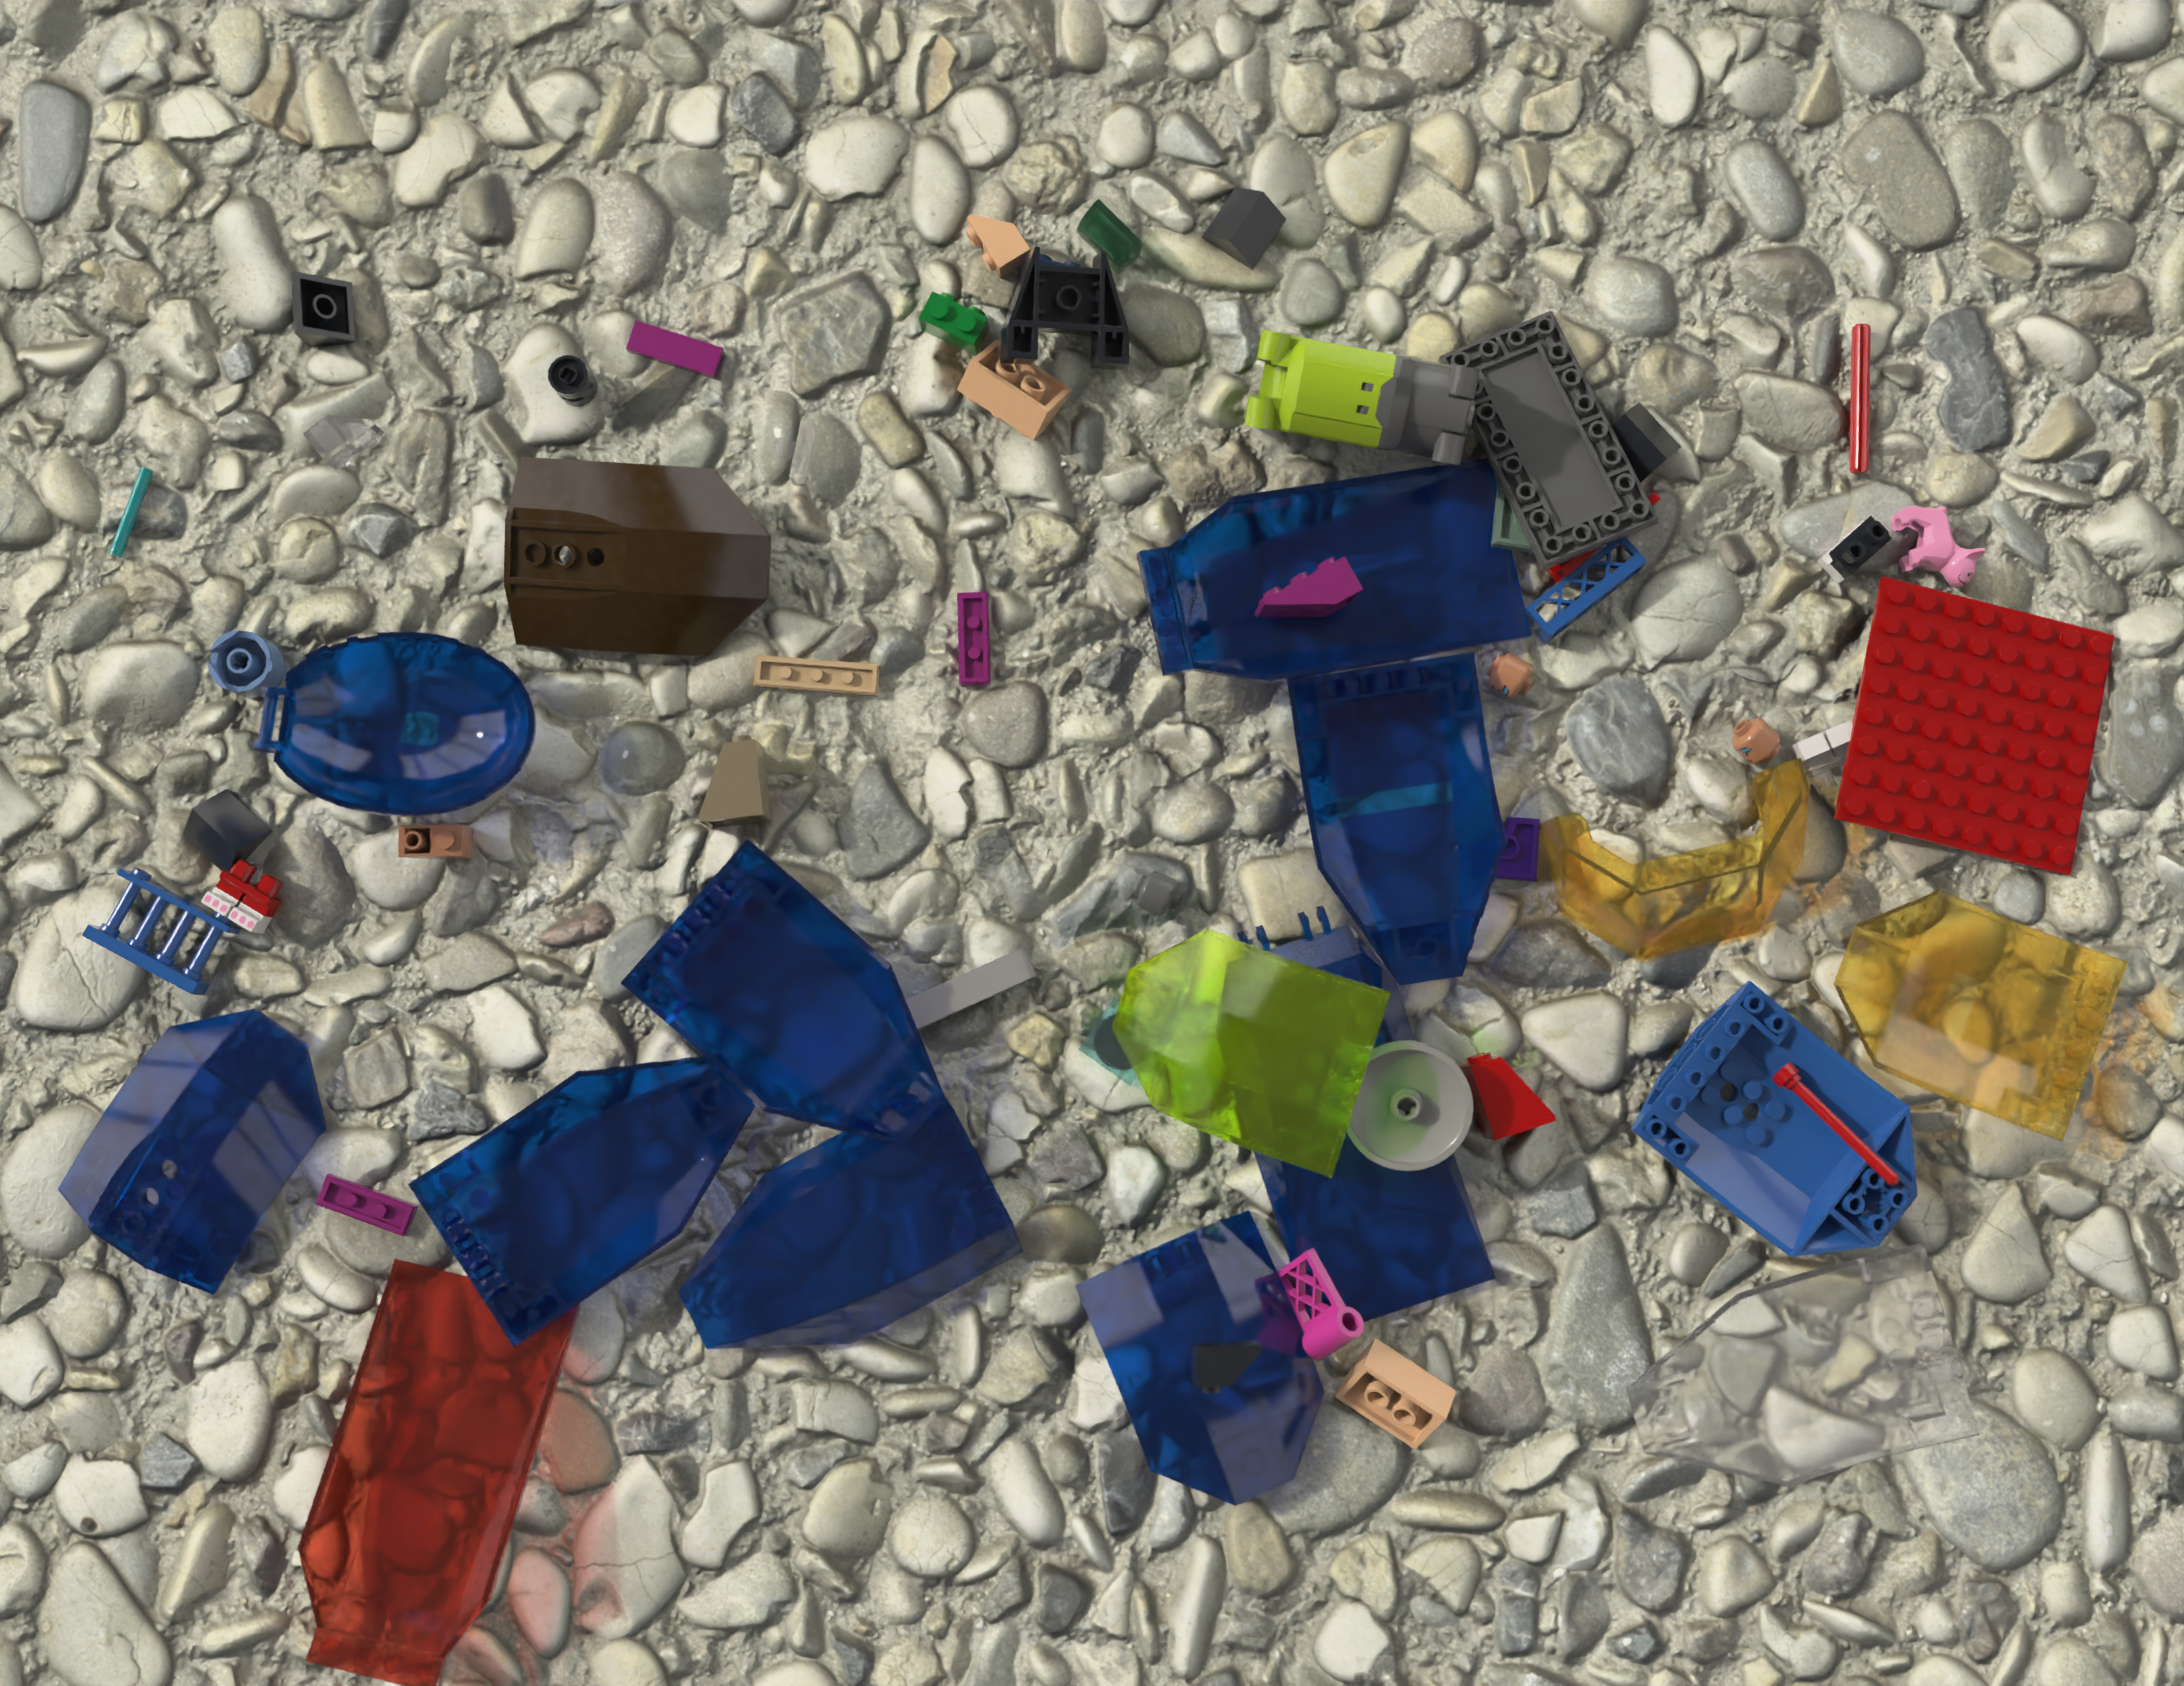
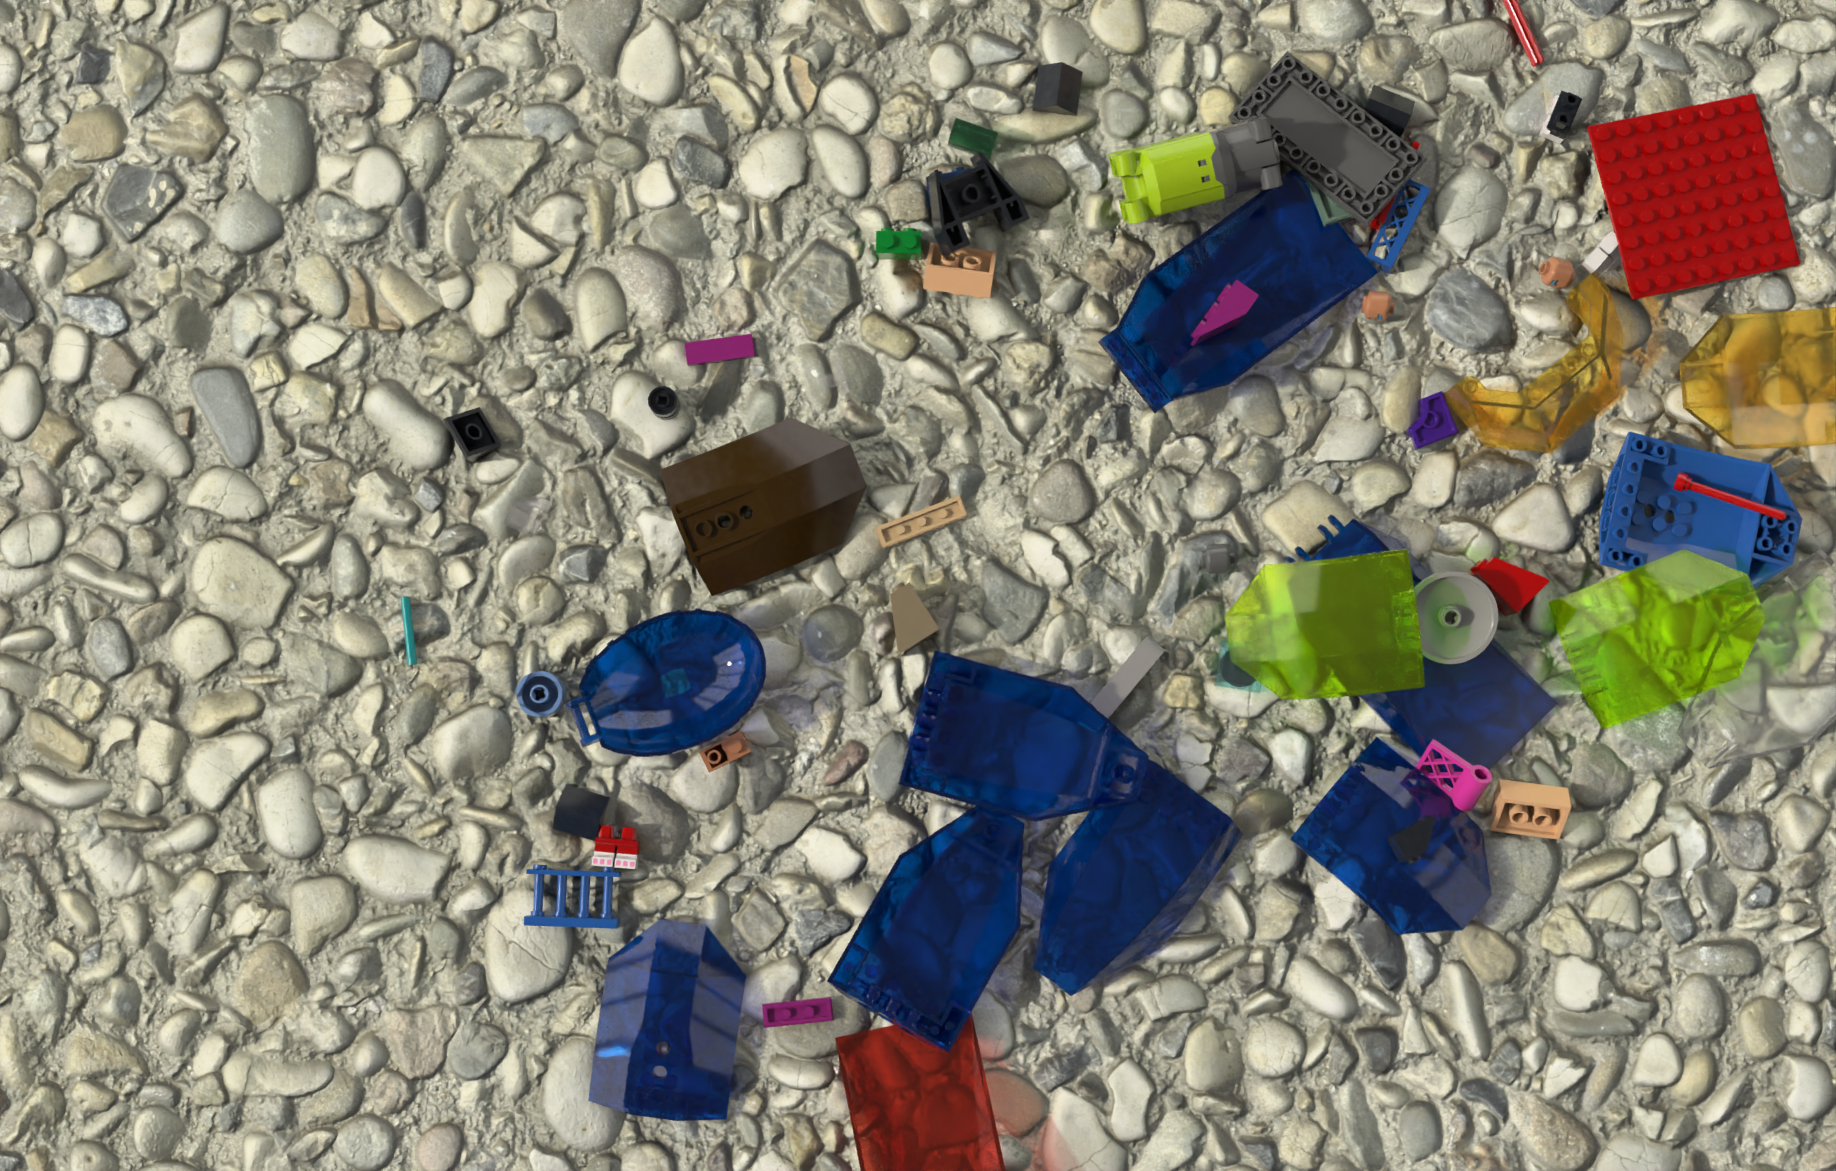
camera: 25 degrees left, 0 degrees up
magenta tile [957,592,991,686] -> none
light nougat slope [965,214,1031,278] -> none
clear blue windscreen [1286,652,1508,986] -> none
bright pink animal [1891,505,1985,588] -> none
none -> clear neon green windscreen [1549,549,1767,729]

